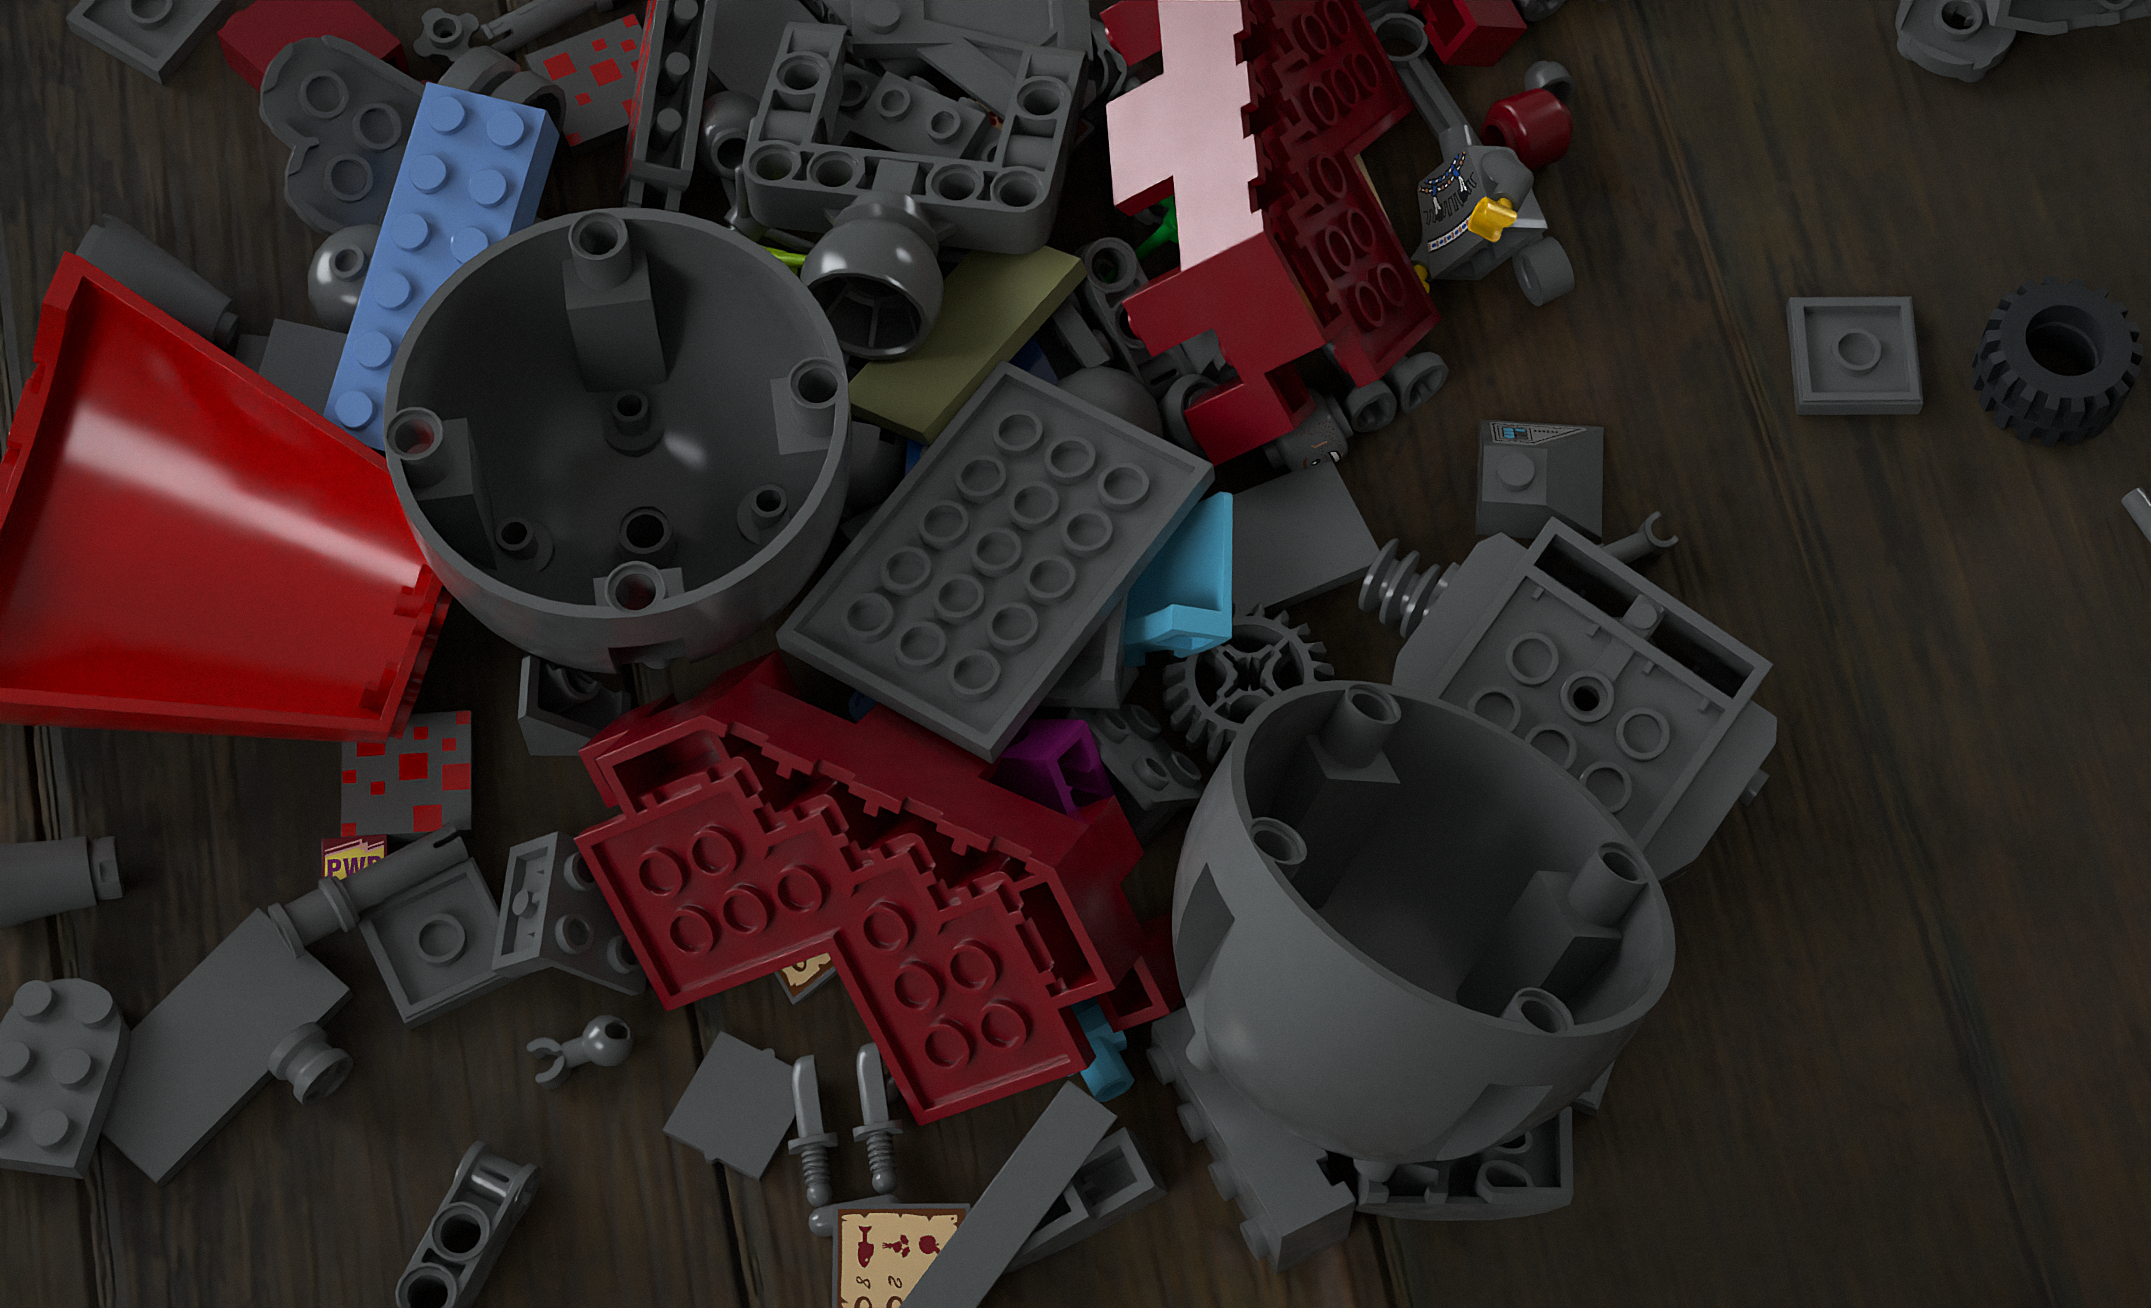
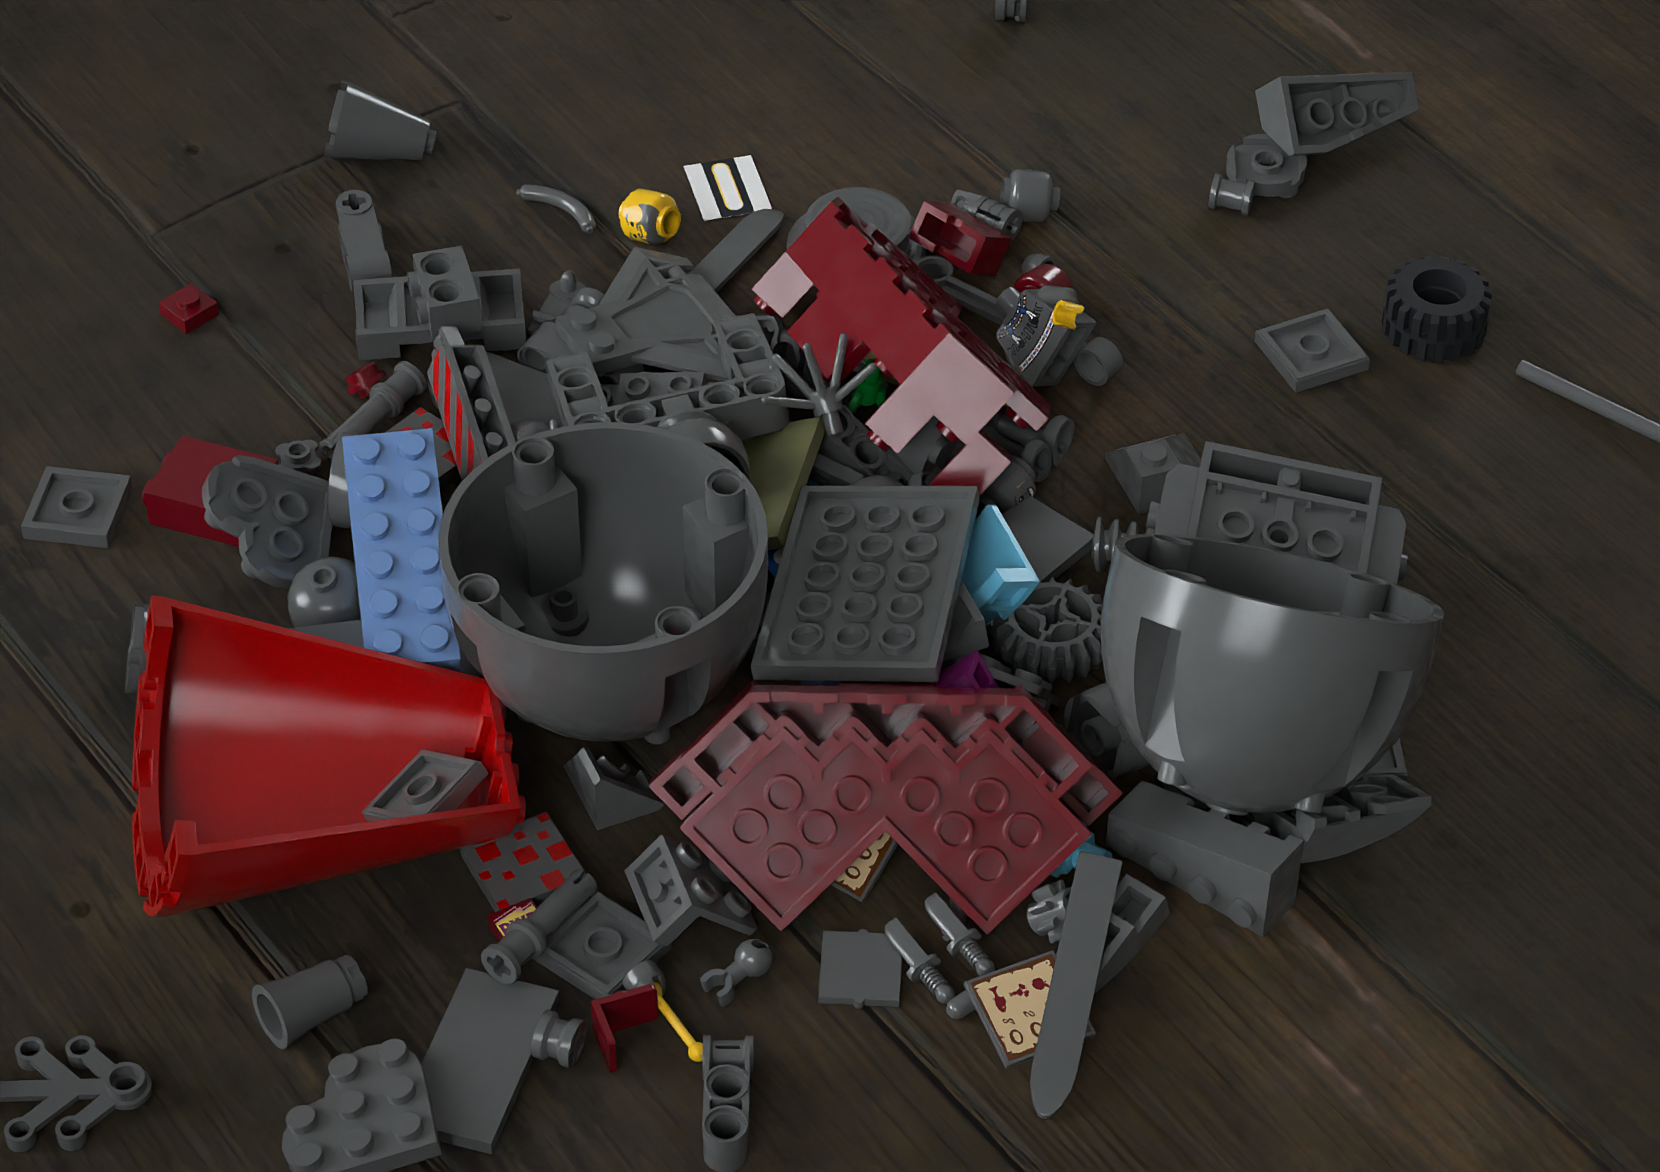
camera: 25 degrees left, 20 degrees down
none -> dark grey tile [362,749,489,822]
none -> dark red bracket [591,984,658,1073]
none -> hinge [623,960,703,1062]
none -> dark grey plant [761,333,877,436]
none -> dark grey gear [1027,880,1072,944]
none -> dark grey bush [1208,173,1256,216]

